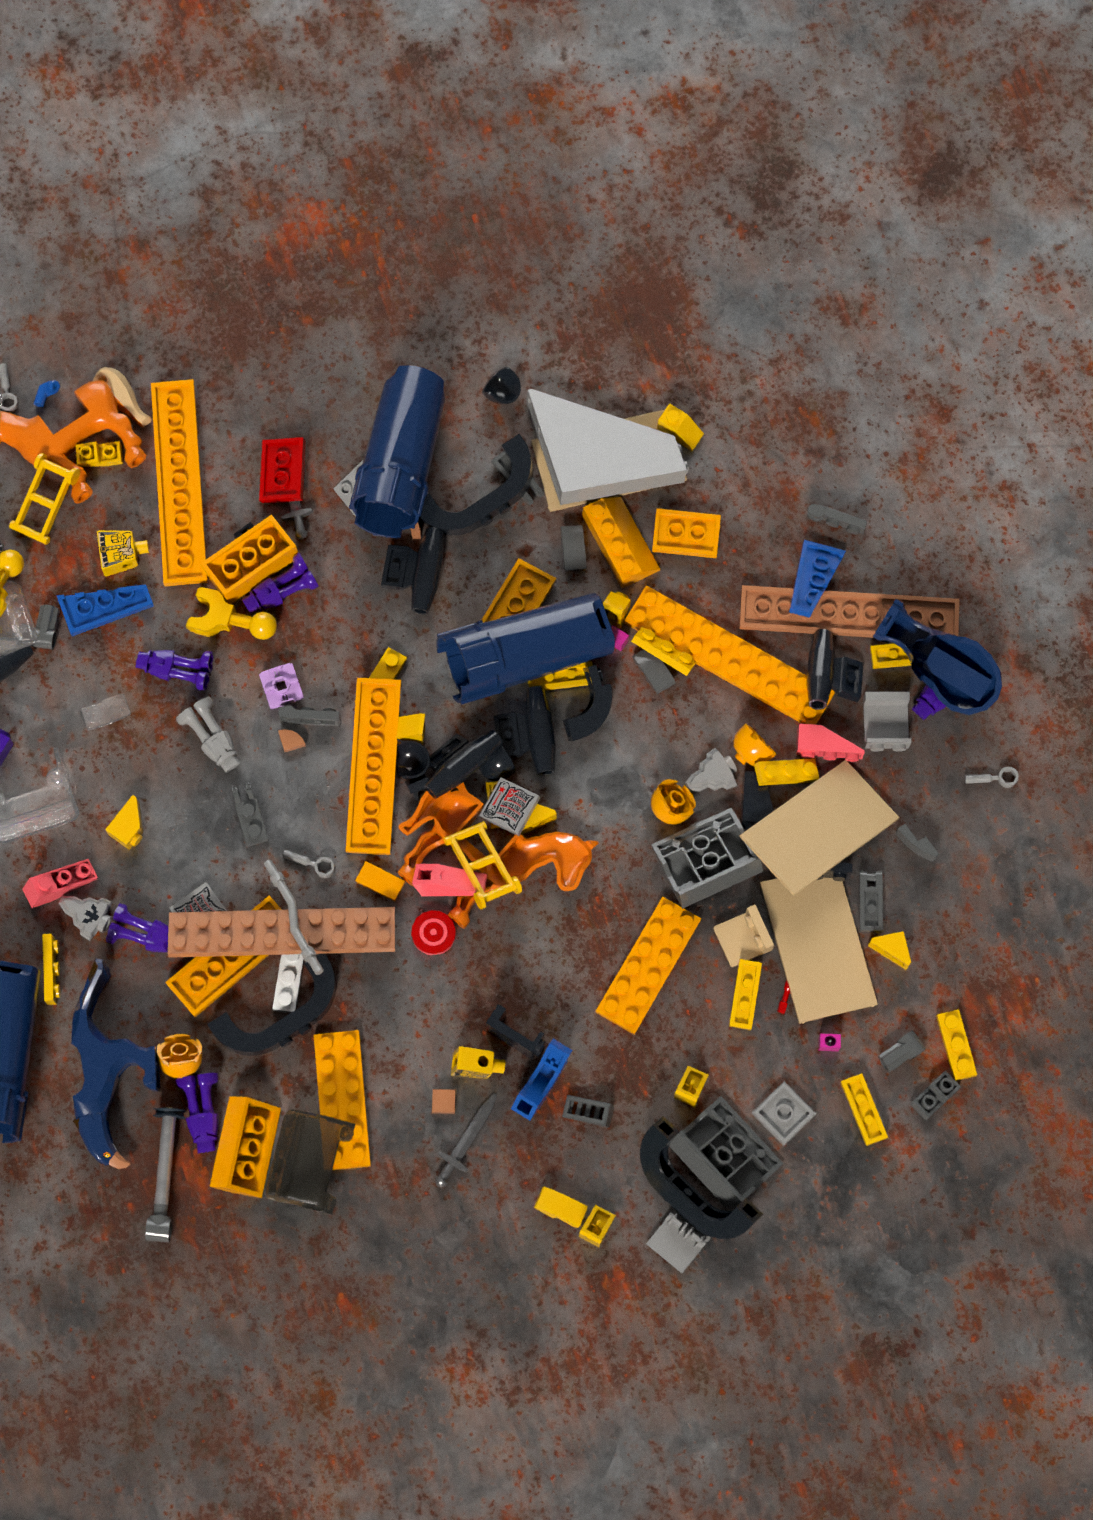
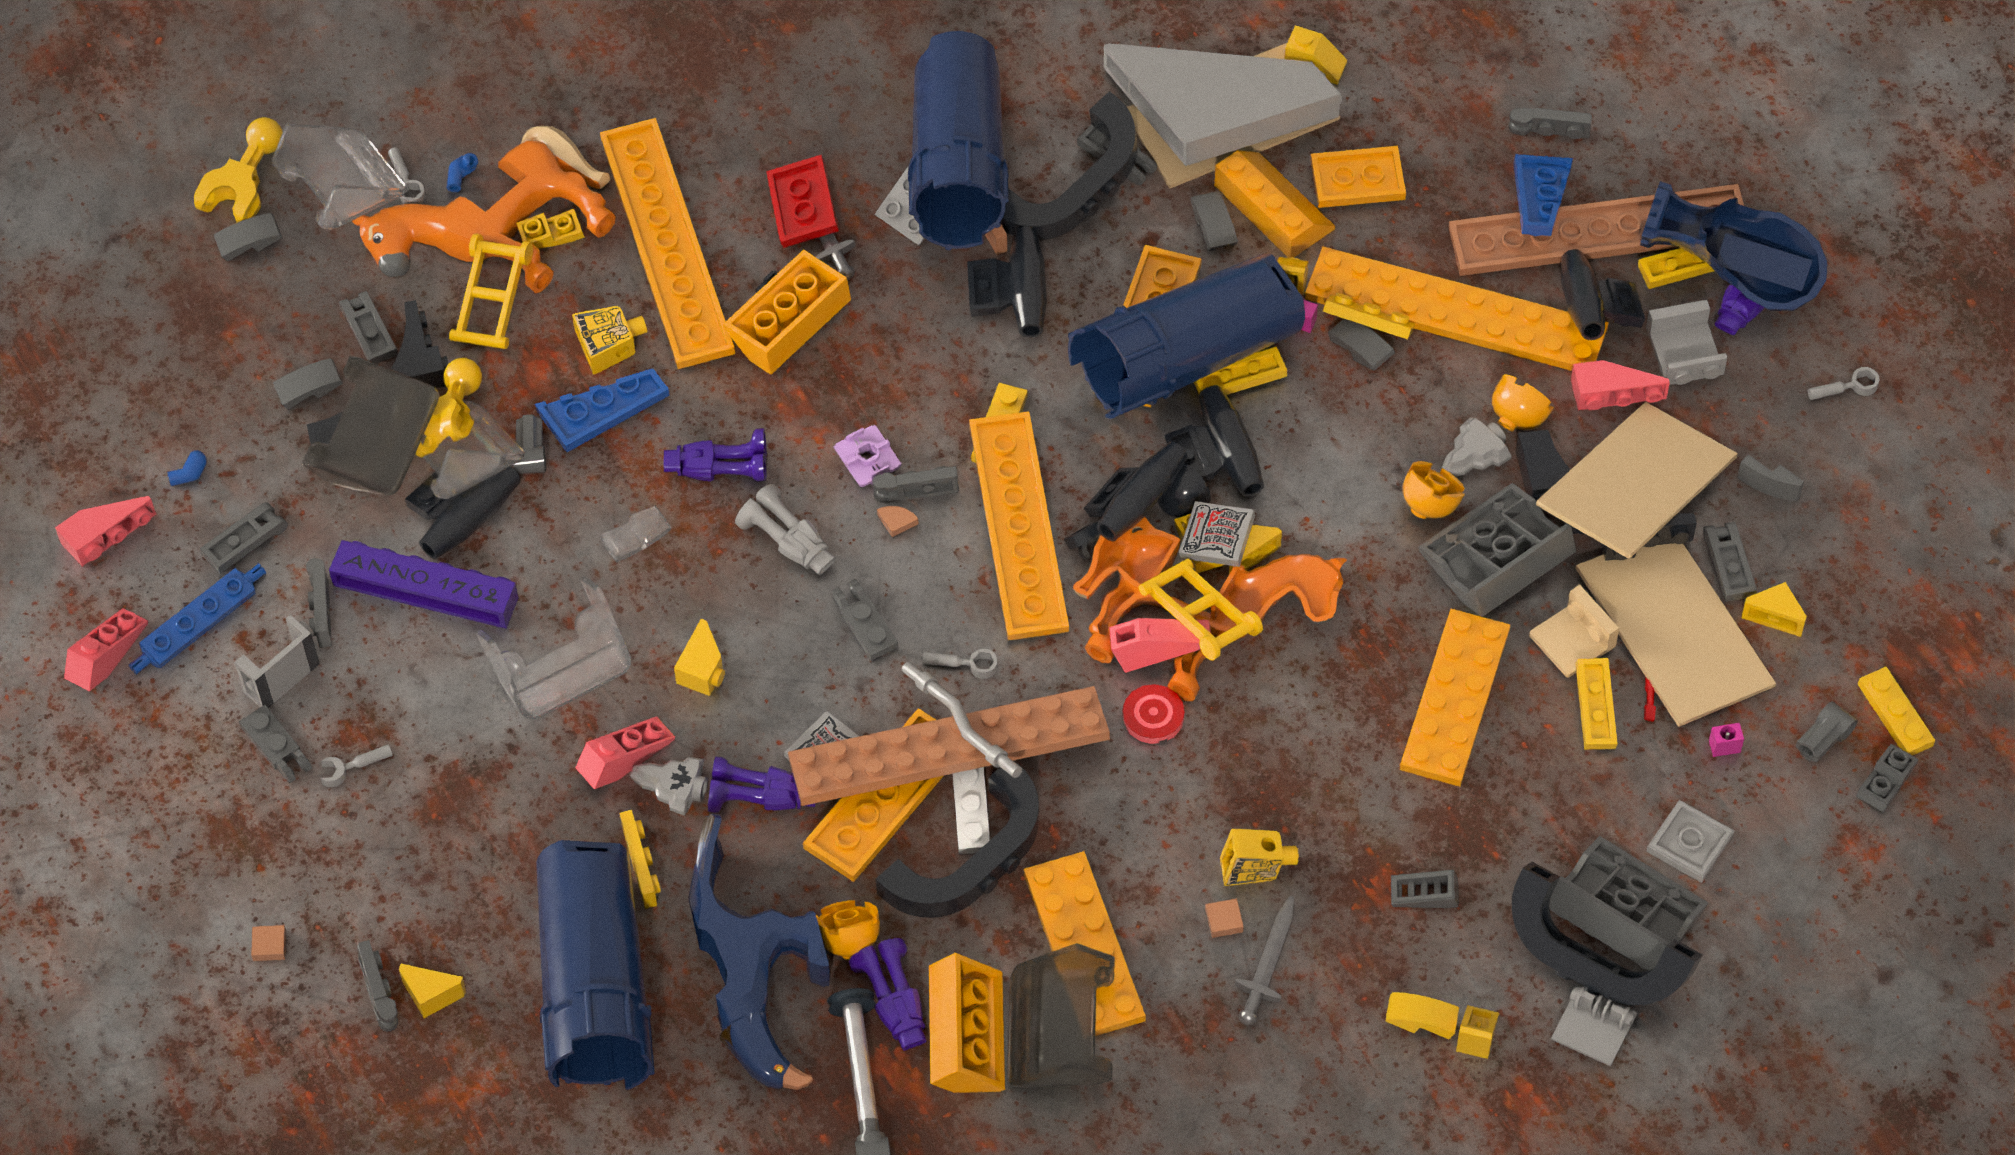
camera: 10 degrees left, 15 degrees down
yellow piece [185,587,277,640] -> none
dark purple piece [242,553,319,614] -> none
light orange tile [355,861,405,902] -> none
yellow slope [396,713,425,745] -> none
black helmet [396,741,430,779] -> none
black helmet [482,367,521,404] -> none
black panel [486,1004,546,1060] -> none
blue arch [511,1038,573,1121] -> none
black arch [562,665,612,741] -> none
yellow slope [674,1066,708,1107] -> none
yellow plate [754,759,819,786] -> none
yellow plate [840,1073,888,1146] -> none

